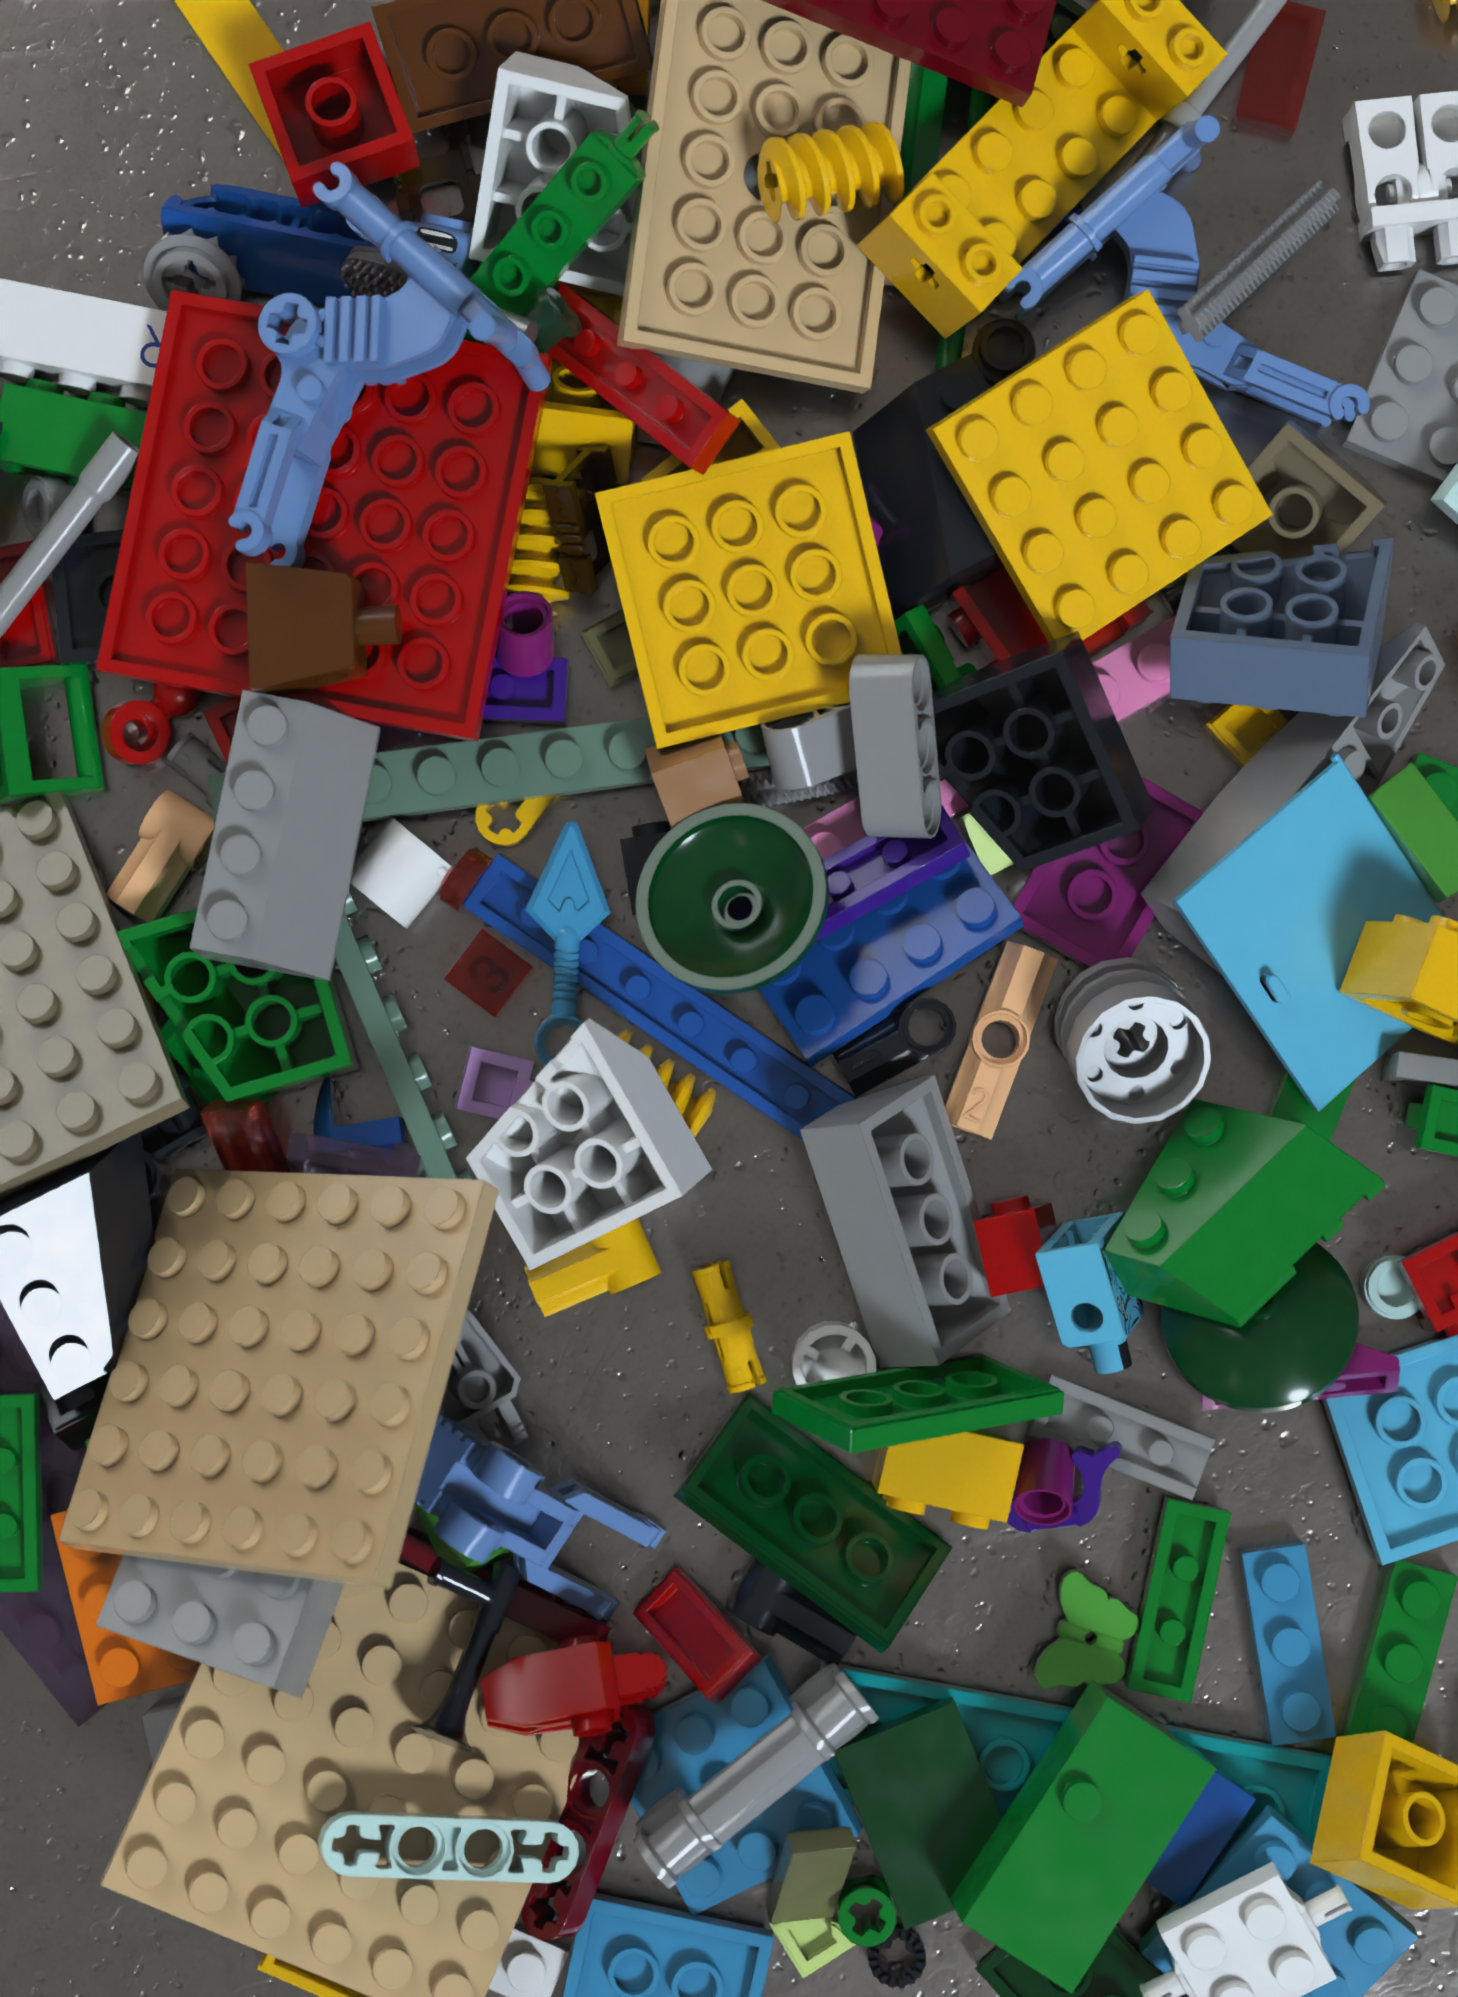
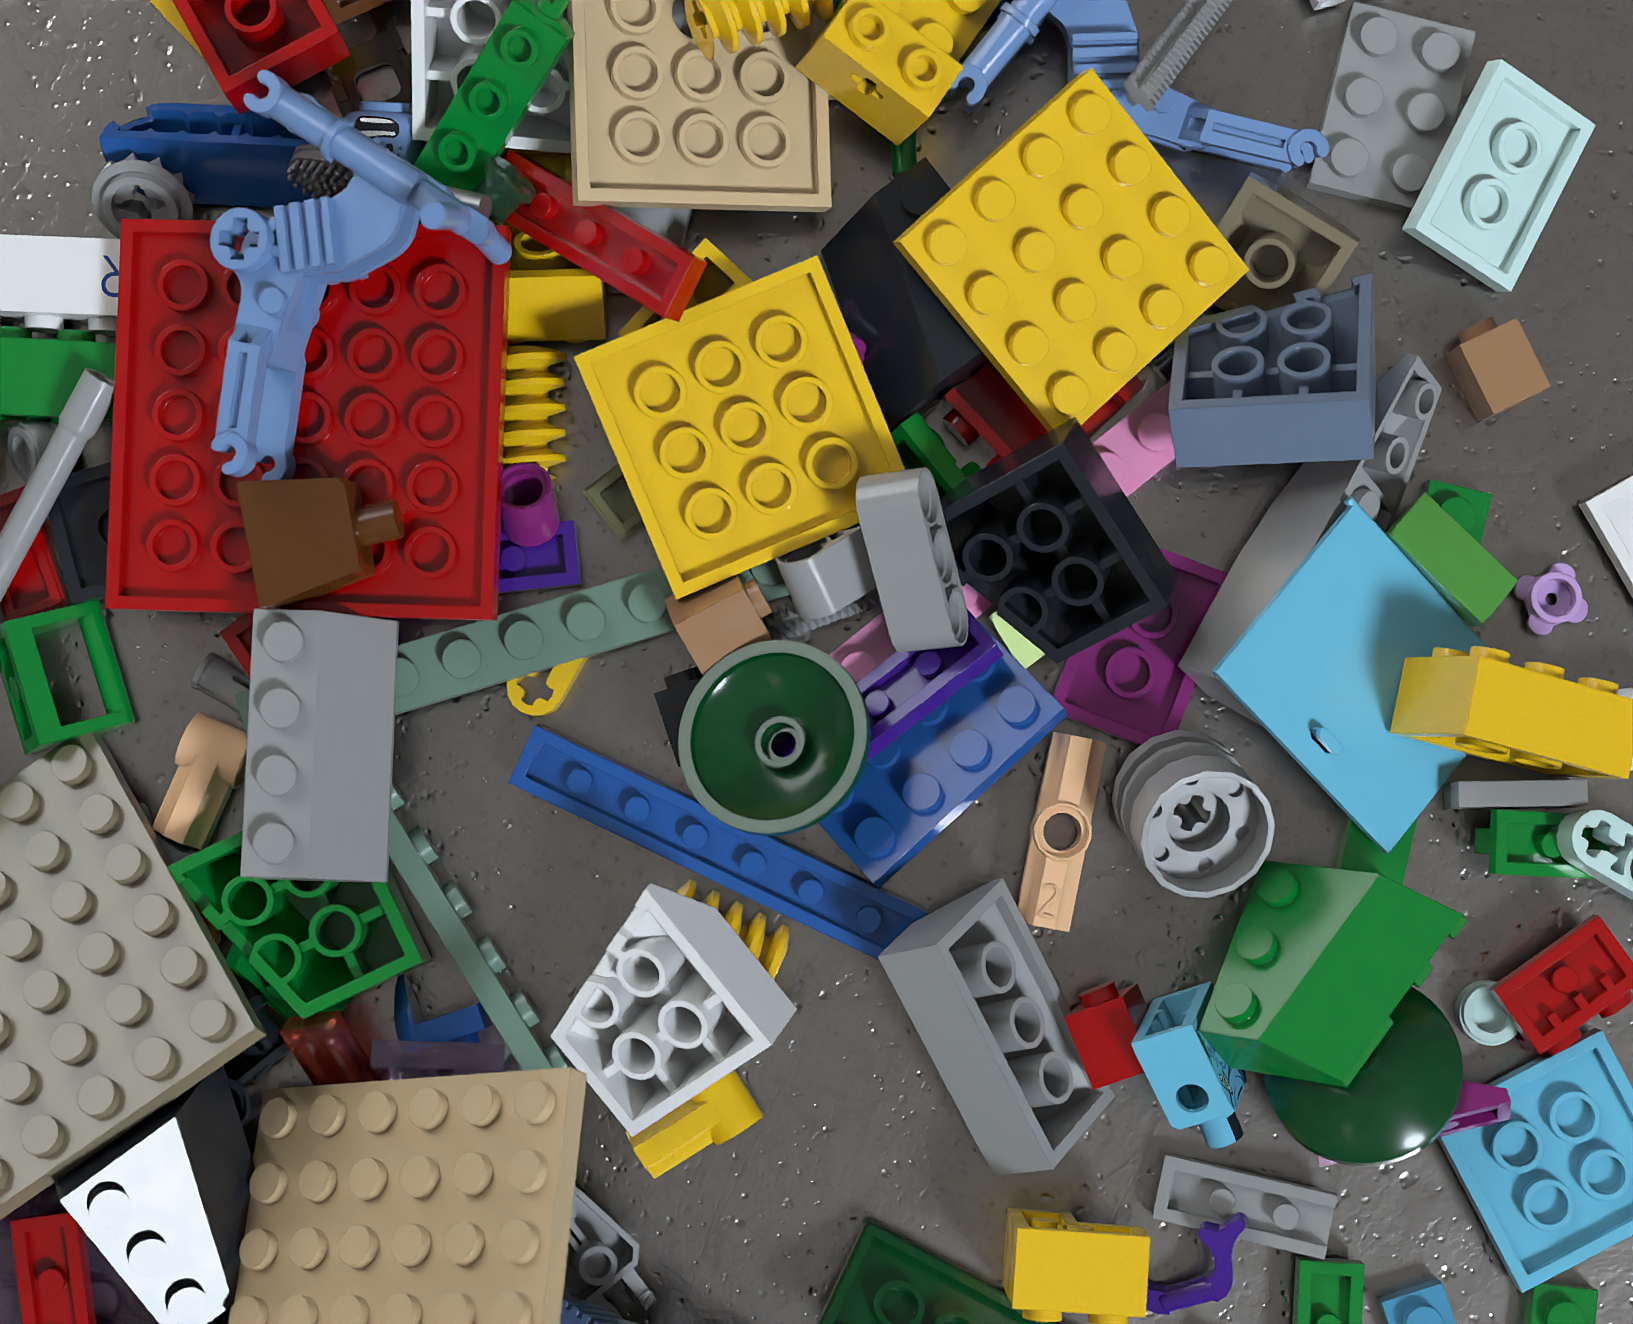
camera: 10 degrees left, 0 degrees up
red plate [101,683,203,764] -> none
white piece [350,817,456,929] -> none
clear red tile [439,847,493,912] -> none
clear red tile [444,929,534,1018] -> none
lavender plate [454,1045,535,1119] -> none
dark azure piece [525,821,611,1066] -> none
dark brown piece [542,445,617,595] -> none
yellow pin [690,1258,767,1394] -> none
green tile [772,1354,1064,1454] -> none
white piece [791,1321,876,1385] -> none
black piece [832,998,956,1097] -> none
dark brown plate [972,318,1036,383] -> none
magenta beam [1014,1438,1075,1526] -> none
yellow tile [1203,704,1289,769] -> none

